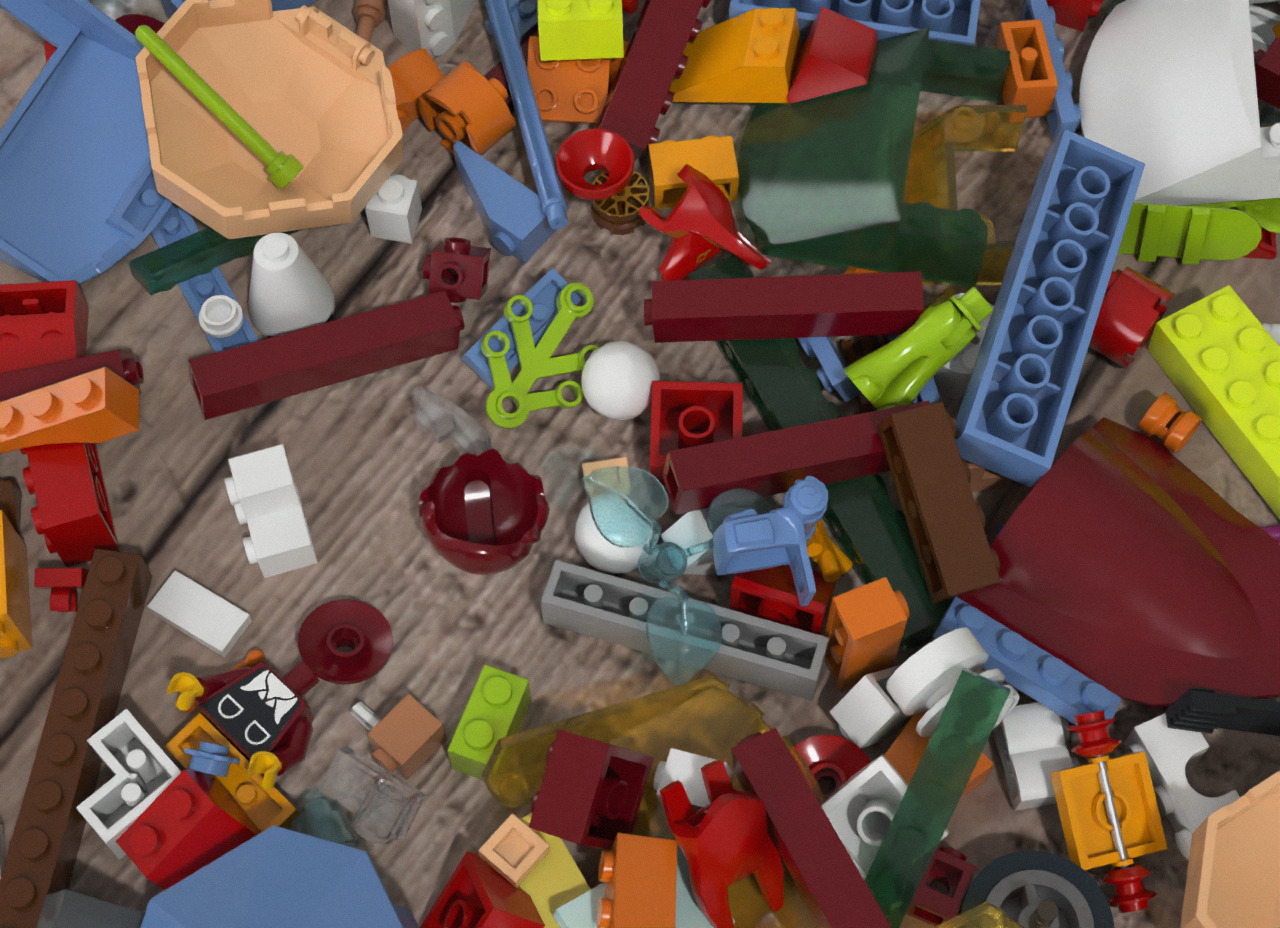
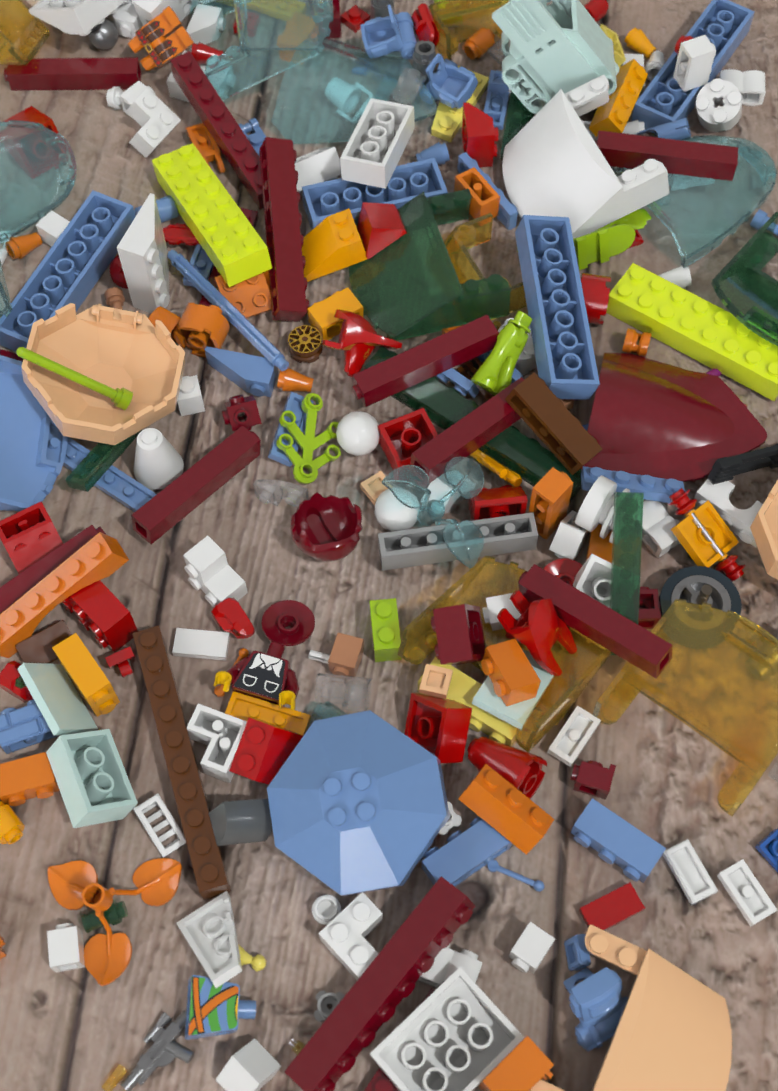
camera: 25 degrees left, 0 degrees up
medium blue plate [184,741,240,777] -> none
white plate [199,295,244,338] -> none
red piece [556,128,634,200] -> none
medium blue piece [713,476,828,607] -> none
none -> red rock [211,598,255,639]
none -> orange cone [277,368,314,393]

